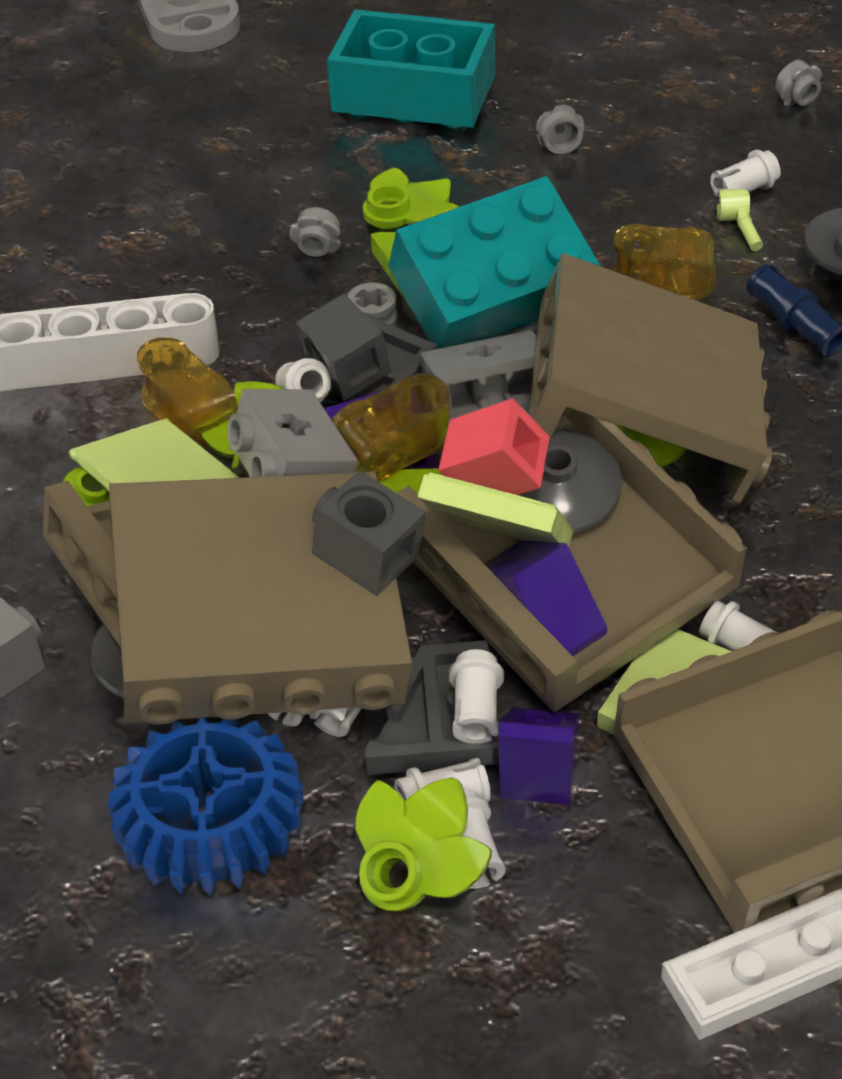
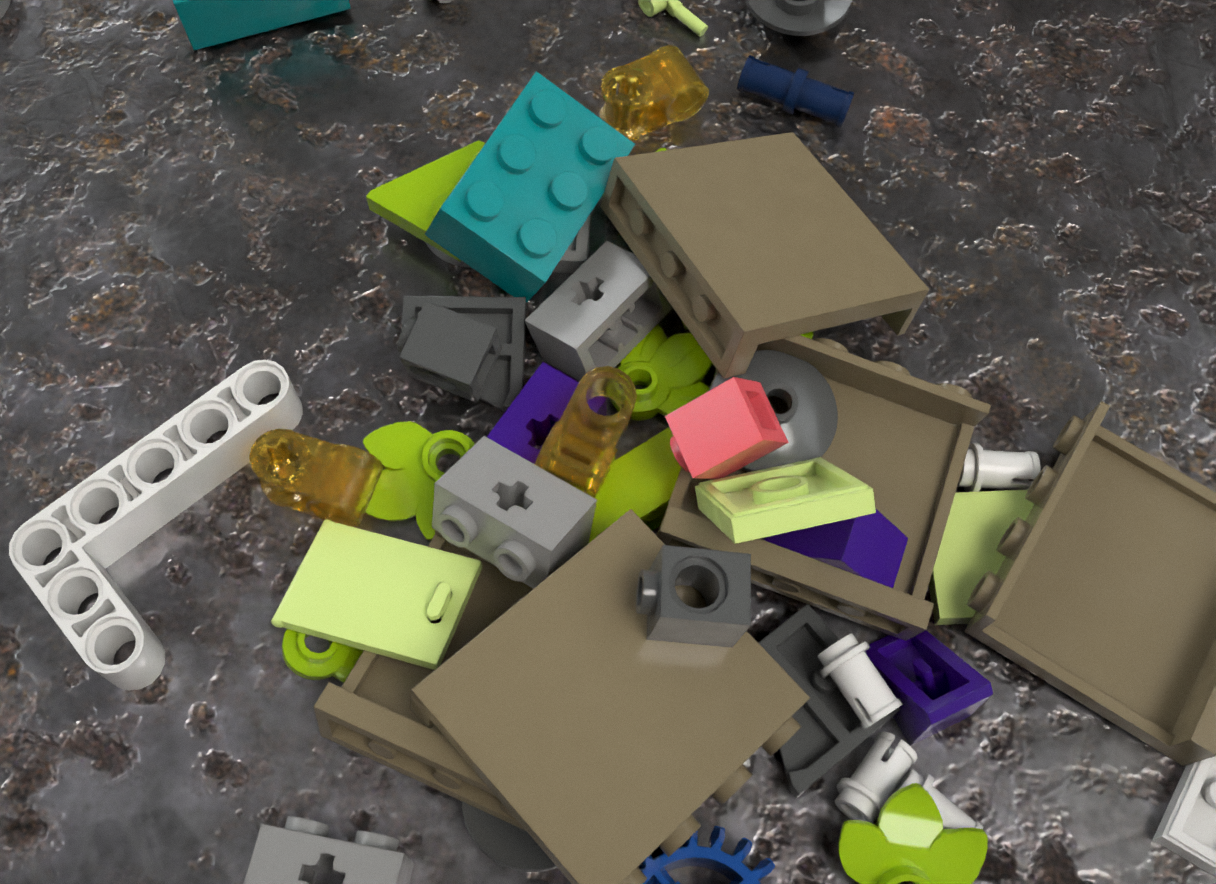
camera: 35 degrees left, 20 degrees up
white pin [275,358,331,402] -> none
light grey plate [289,207,341,257] -> none
light grey bush [347,282,397,326] -> none
lime plate [363,167,459,231] -> none

